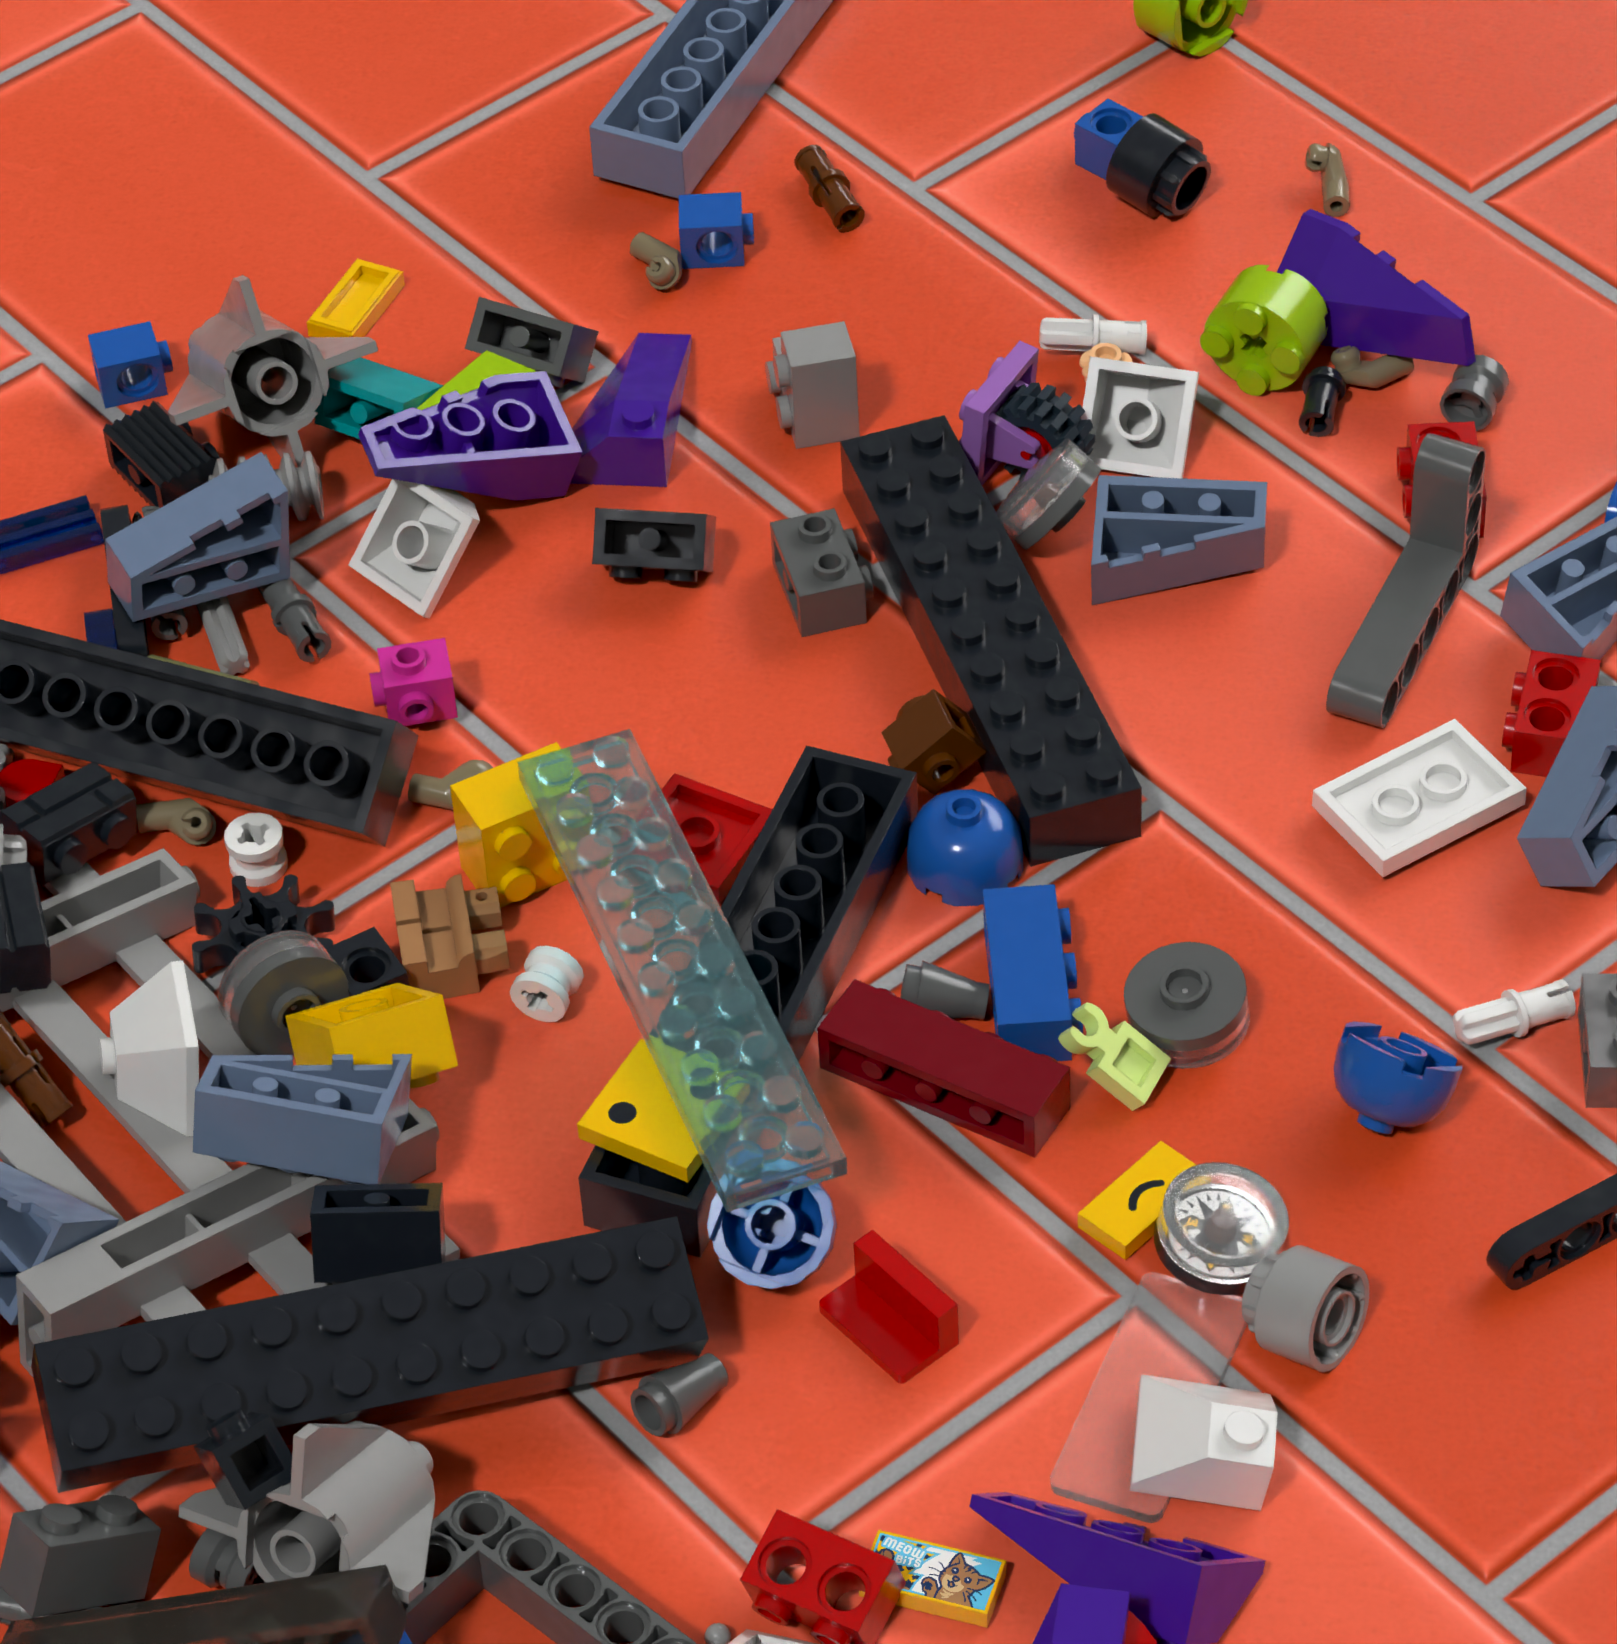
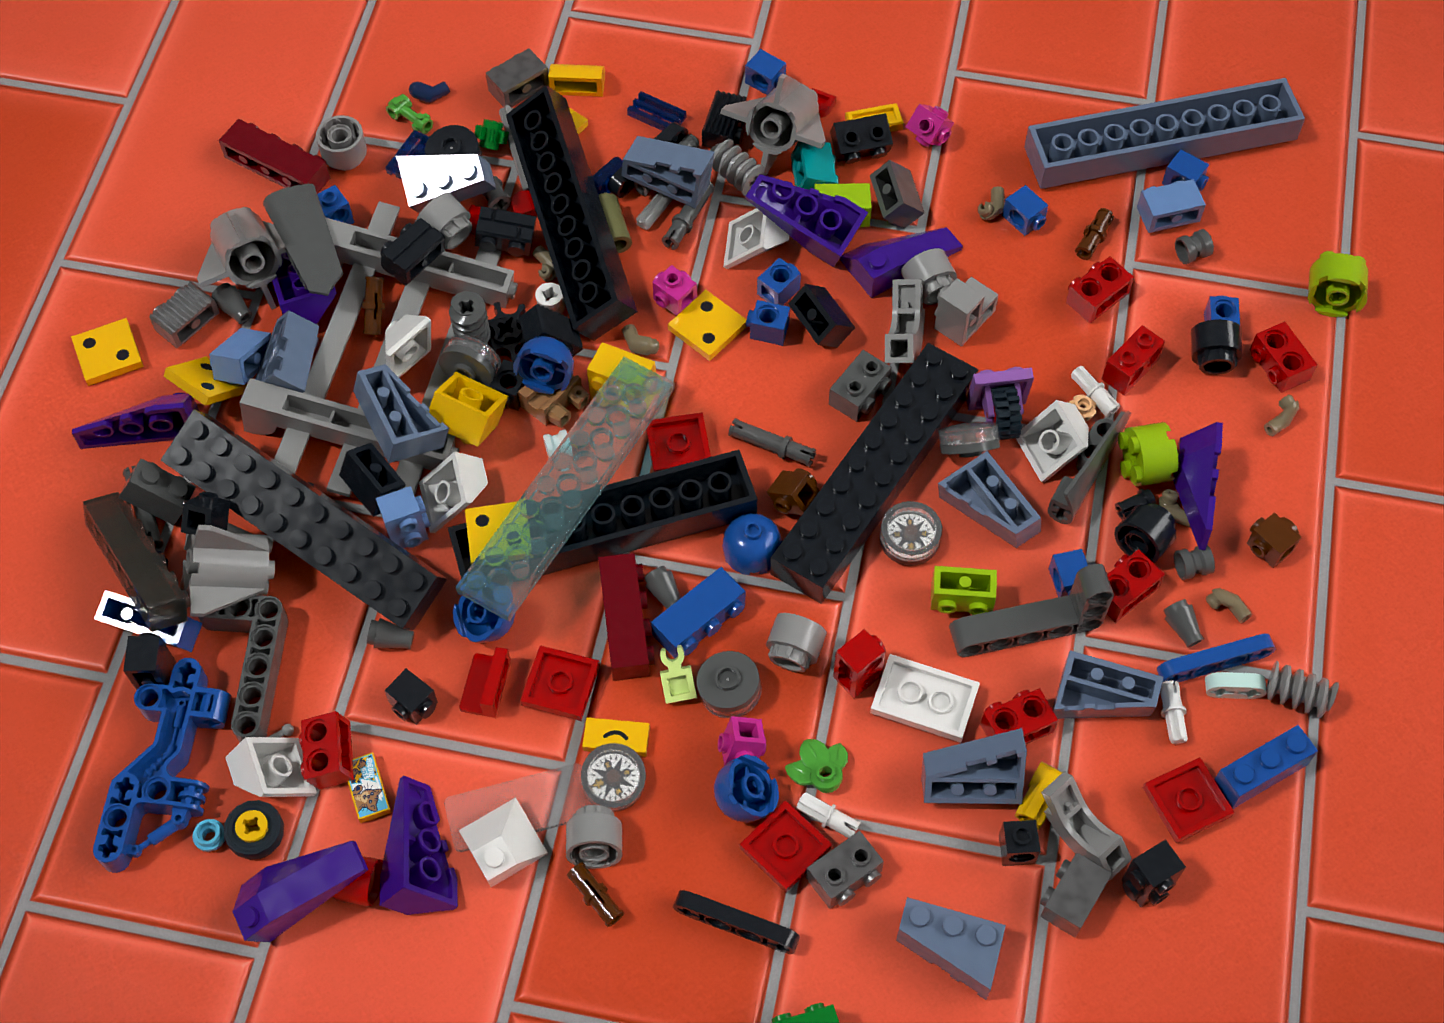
camera: 50 degrees right, 15 degrees up
none -> medium blue brick [376,486,431,548]
none -> black brick [384,668,438,725]
none -> white slope [419,451,488,533]
none -> dark grey piece [449,291,491,351]
none -> blue cylinder [513,336,574,394]
none -> black brick [519,304,583,357]
none -> red plate [520,645,600,721]
none -> reddish brown pin [567,862,624,927]
none -> yellow tile [668,289,747,361]
none -> dark pink brick [718,716,766,766]
none -> dark grey pin [728,418,816,467]
none -> red plate [739,800,832,893]
none -> blue brick [746,300,790,346]
none -> blue brick [757,258,801,305]
none -> light grey piece [766,613,827,672]
none -> bright green plate [785,739,848,793]
none -> black brick [830,113,893,164]
none -> red brick [833,629,886,699]
none -> clear piece [880,501,942,566]
none -> light grey arch [885,279,925,363]
none -> light grey piece [901,248,957,305]
none -> dark pink brick [905,104,954,147]
none -> lime brick [931,566,997,615]
none -> dark grey panel [1048,411,1132,524]
none -> blue brick [1048,549,1088,597]
none -> red brick [1066,256,1134,323]
none -> red brick [1101,325,1165,395]
none -> black piece [1114,504,1176,563]
none -> medium blue brick [1137,179,1206,233]
none -> blue brick [1162,149,1209,192]
none -> dark grey cone [1163,599,1204,648]
none -> dark grey wheel [1175,229,1214,264]
none -> dark tan arm [1206,588,1253,623]
none -> reddish brown brick [1247,512,1301,568]
none -> red brick [1249,321,1318,393]

